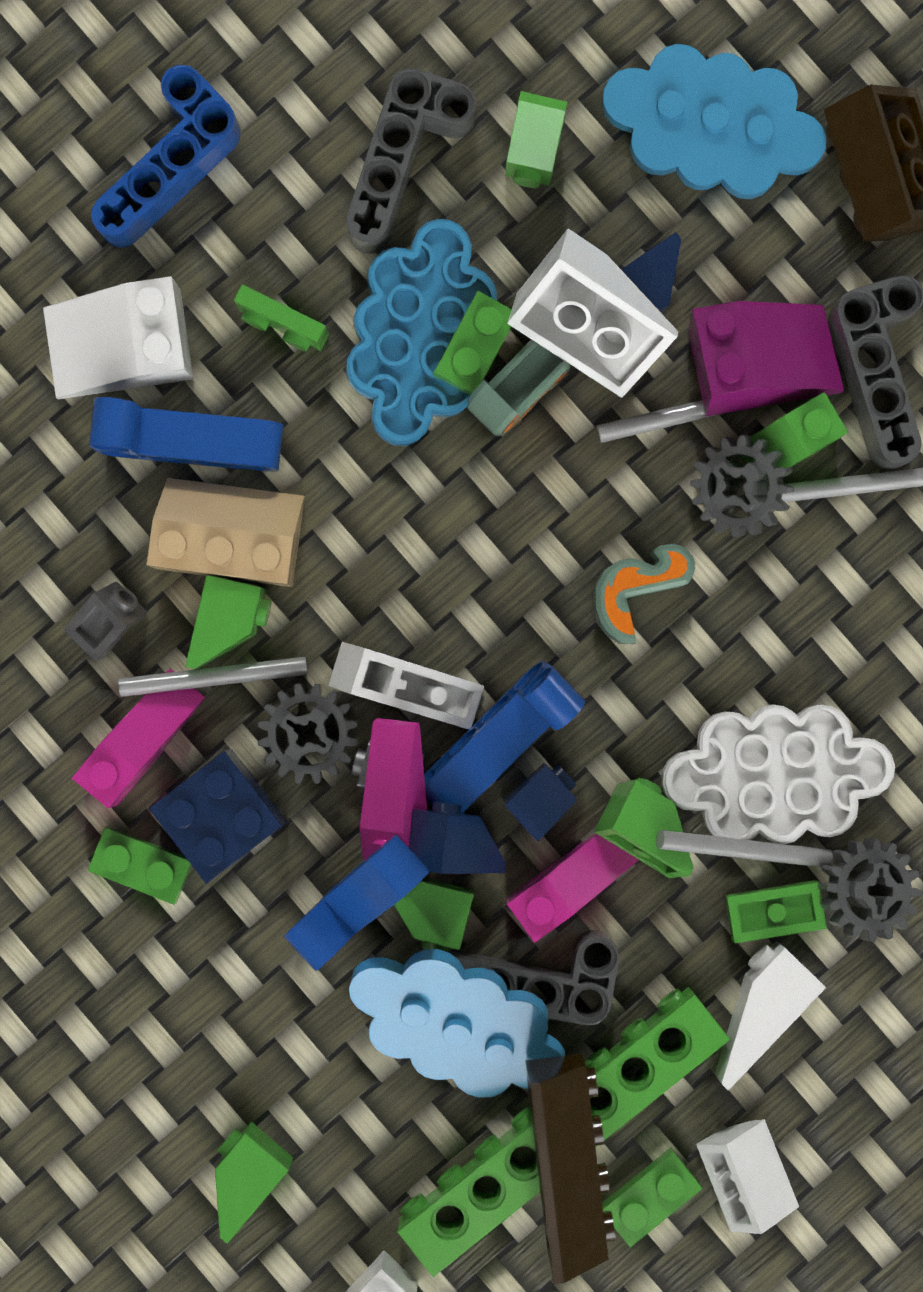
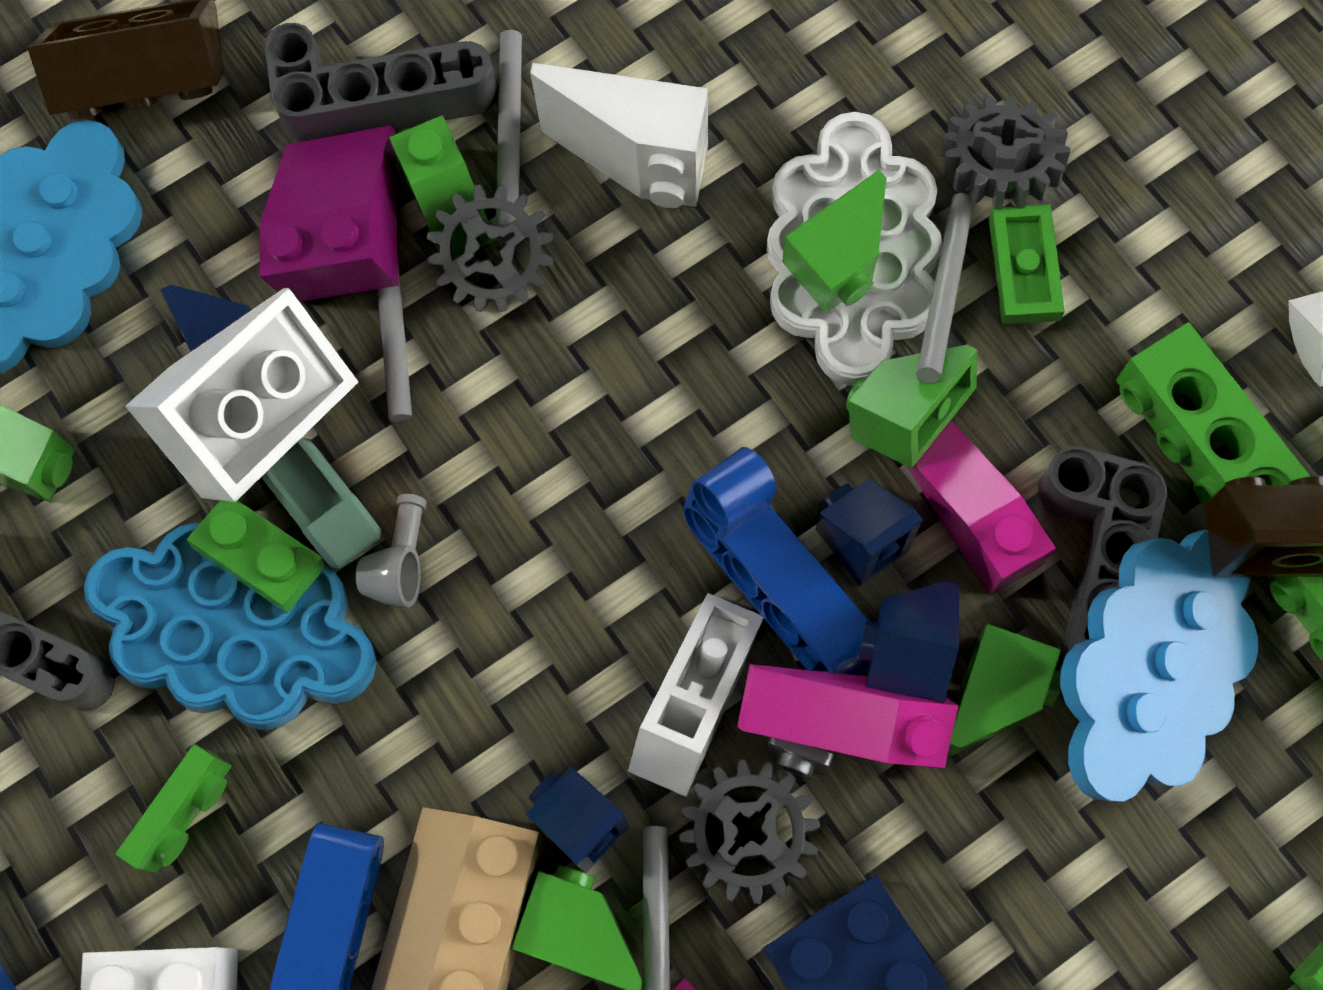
camera: 80 degrees left, 15 degrees down
blue beam [283,834,430,971] -> none
sand green animal [593,544,695,645] -> none
white slope [715,941,826,1091] -> none
none -> light grey bar [356,494,427,607]
none -> dark blue slope [526,767,630,873]
none -> white slope [530,63,708,208]
none -> bright green slope [782,170,887,314]

